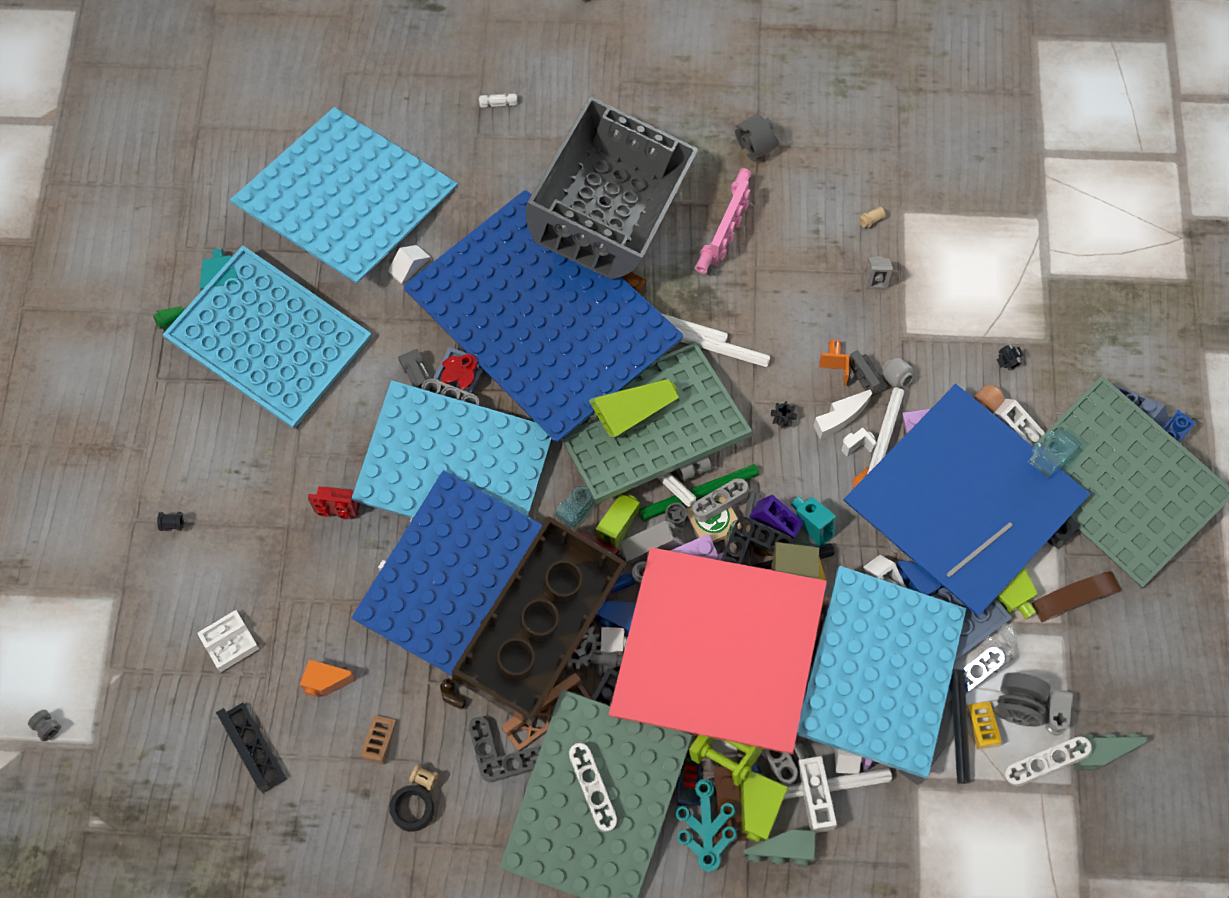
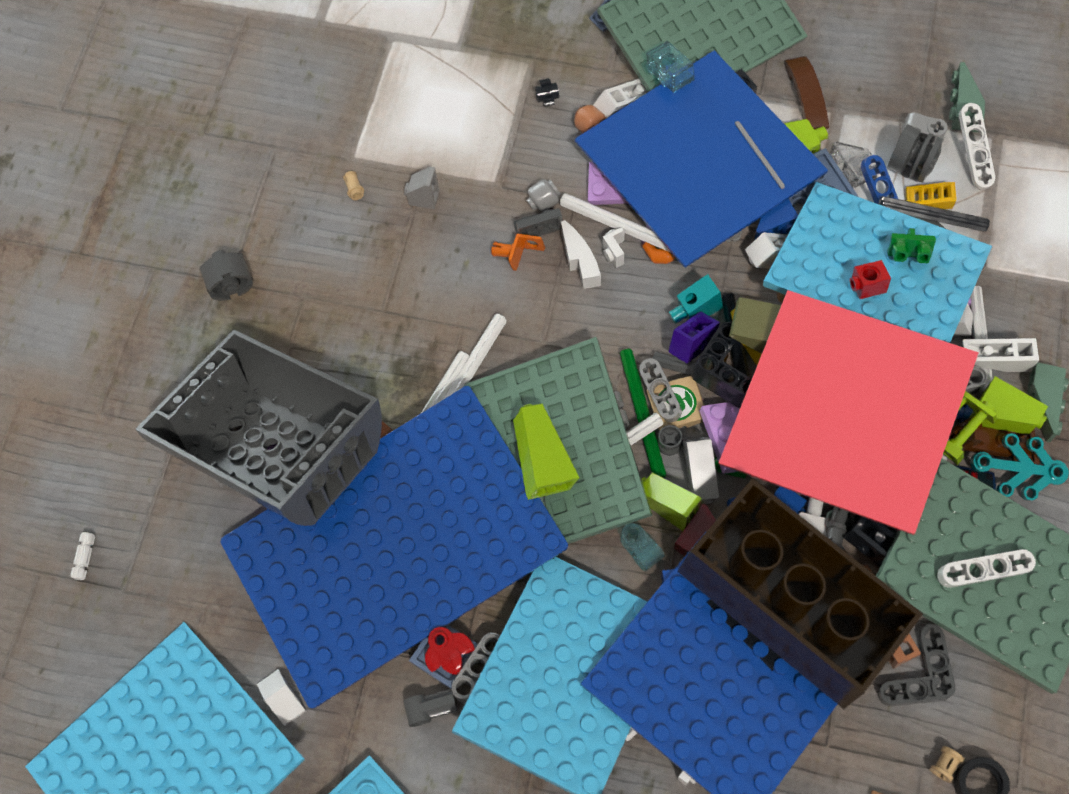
camera: 75 degrees left, 0 degrees up
dark brown arm [440,678,466,710] -> none
white plate [632,561,647,583] -> none
bright pink plate [695,168,752,274] -> none
black gear [771,401,797,429] -> none
none -> red brick [850,260,891,299]
none -> green hips [887,228,936,263]

